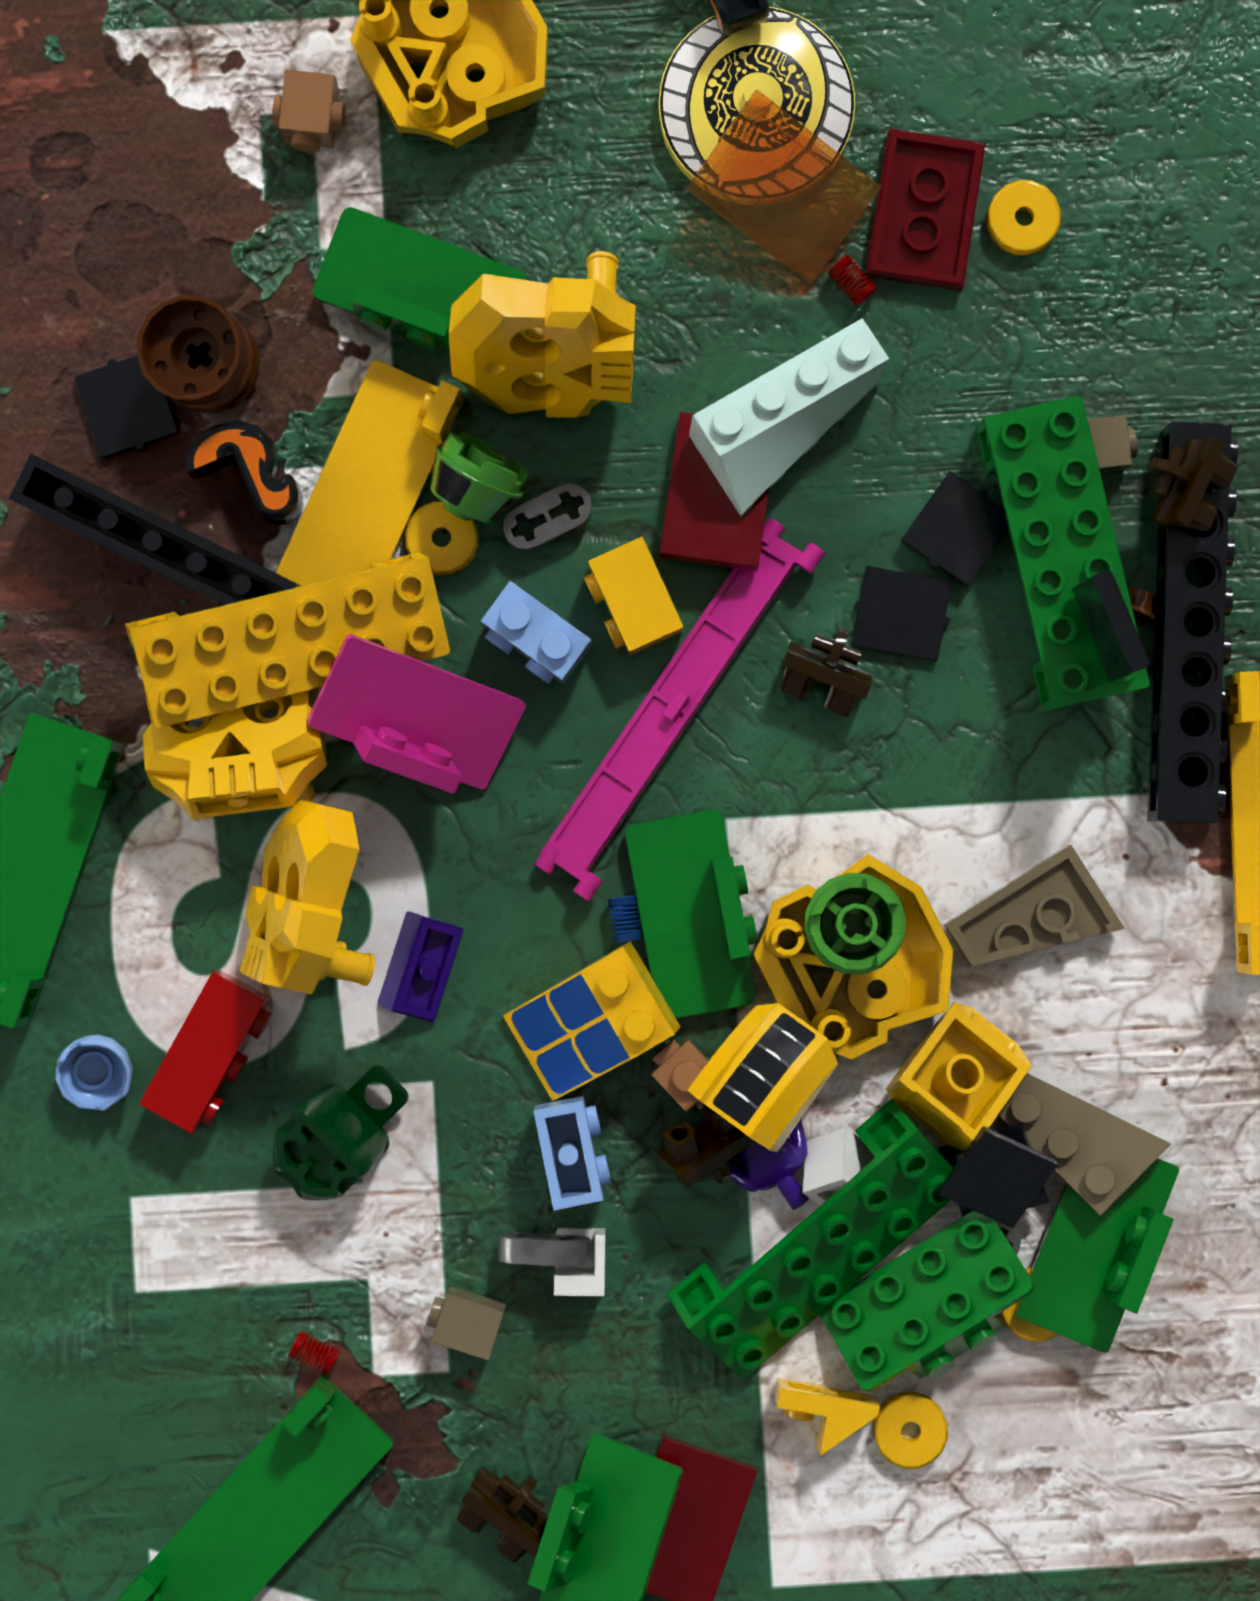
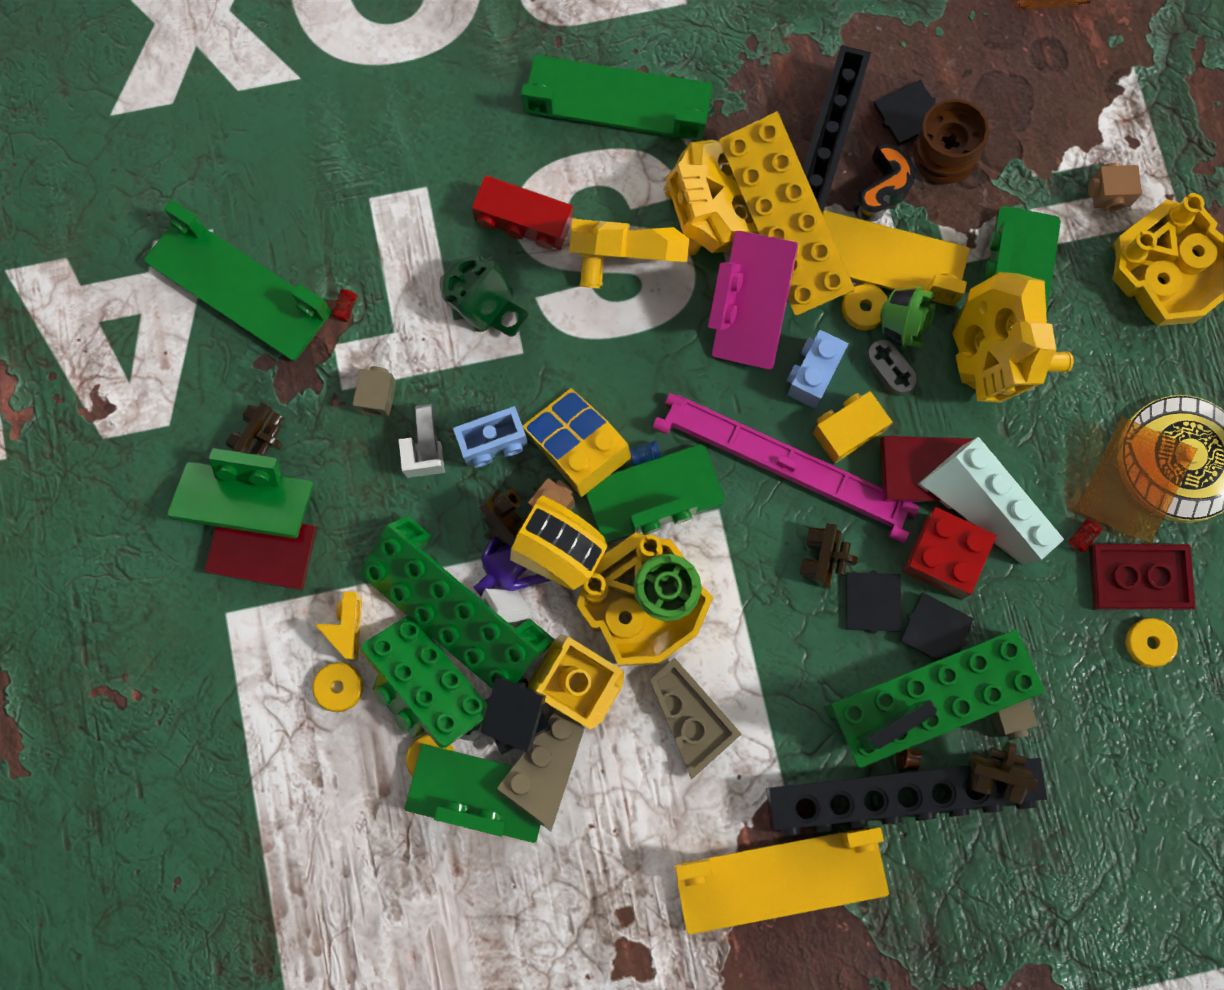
camera: 85 degrees right, 10 degrees down
light blue hair [55,1034,133,1111] -> none
dark purple slope [378,911,464,1023] -> none
none -> red brick [902,507,997,600]

